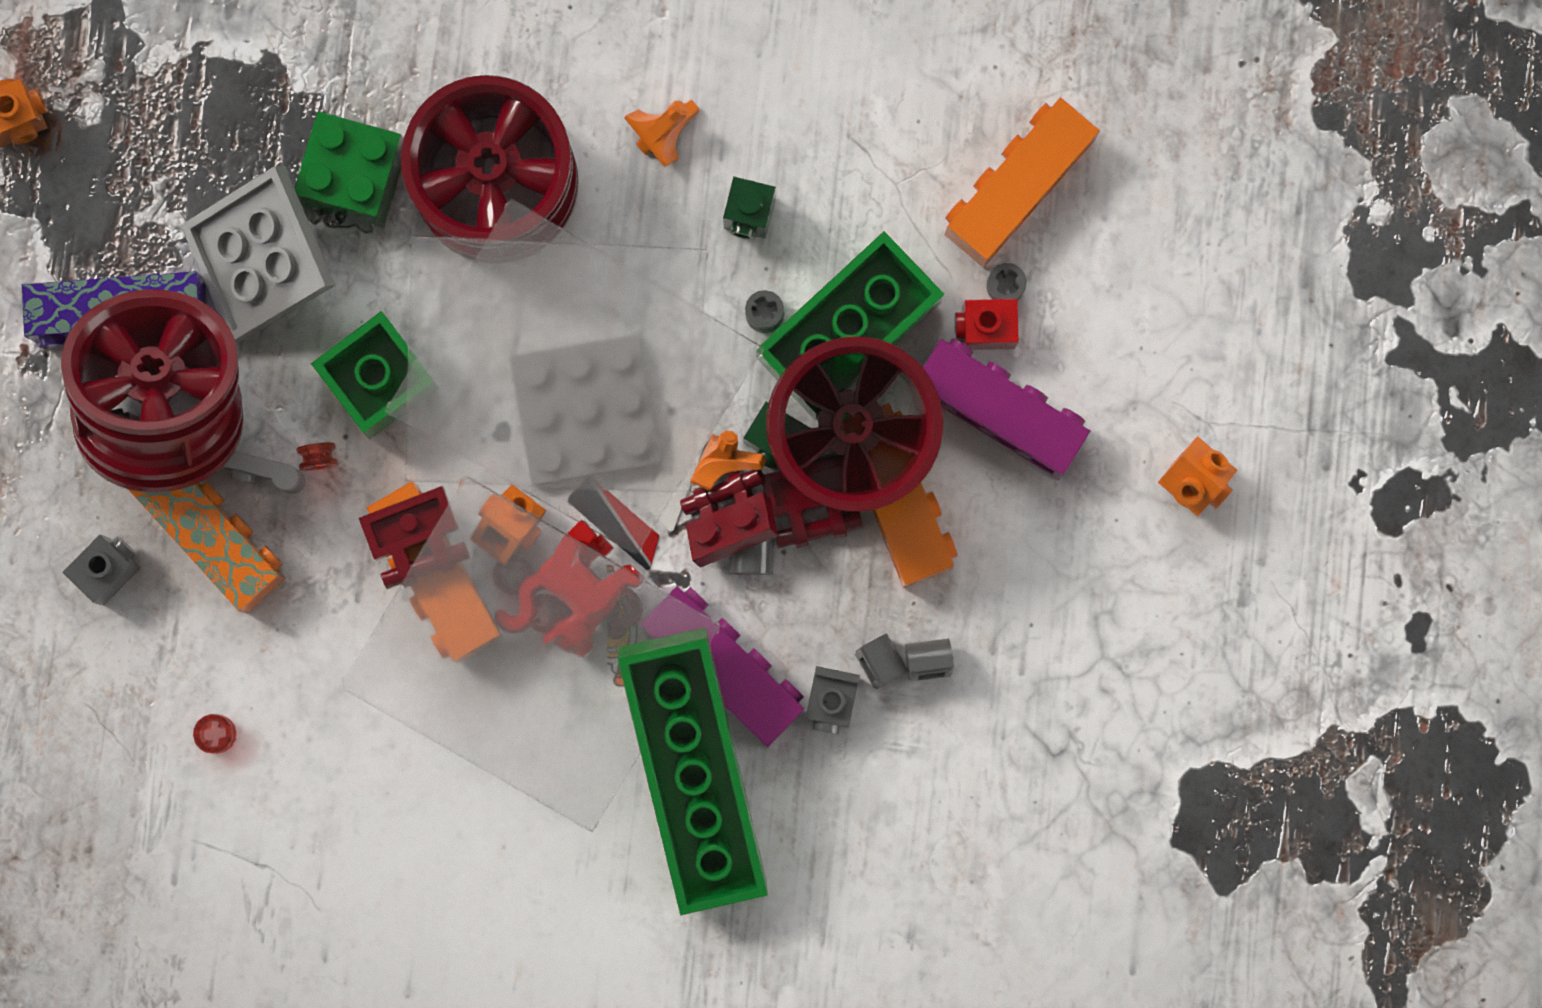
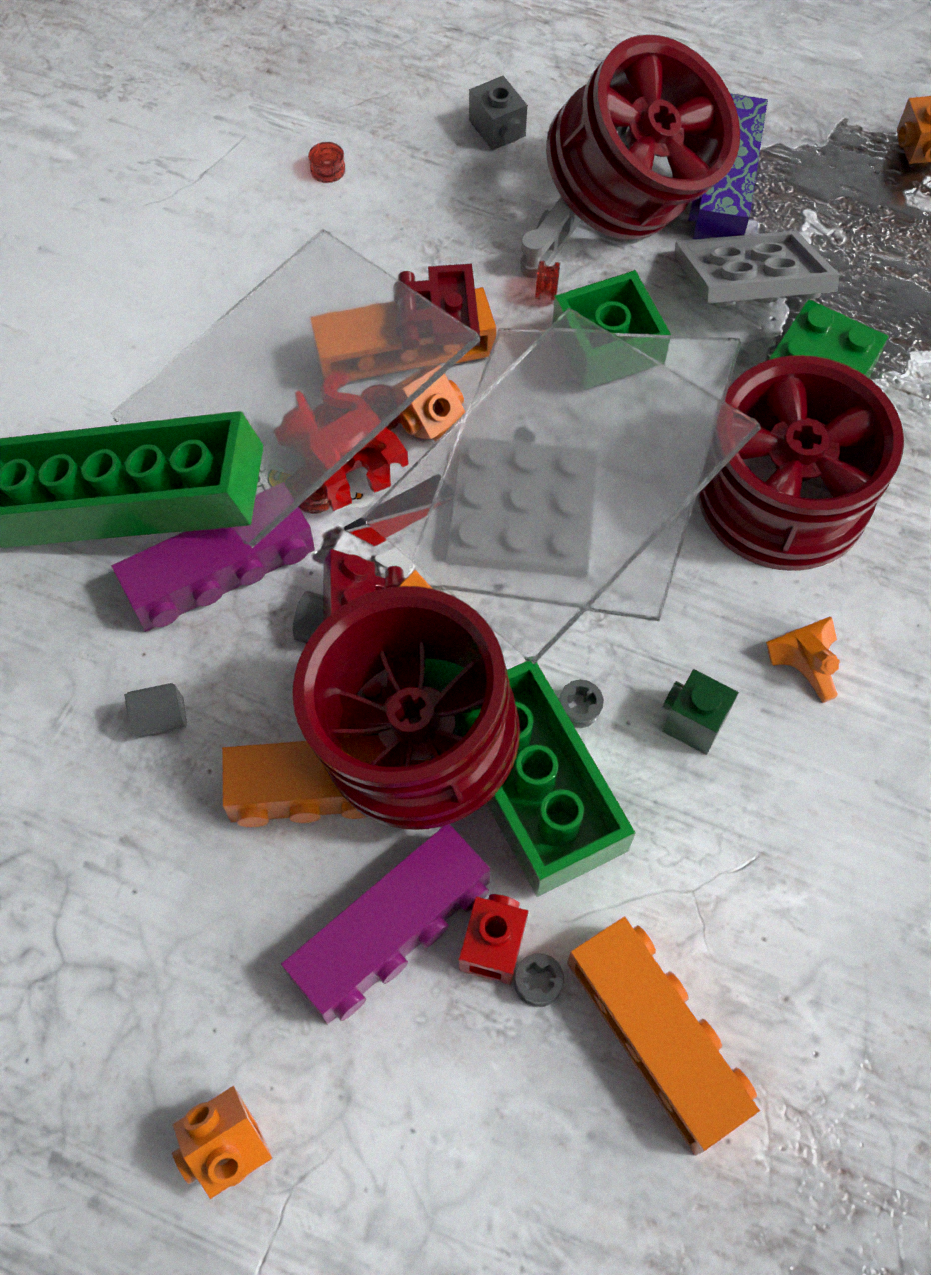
camera: 105 degrees right, 20 degrees down
orange brick [128,481,286,614] -> none
dark grey brick [805,666,860,735] -> none
dark grey brick [905,638,954,682] -> none

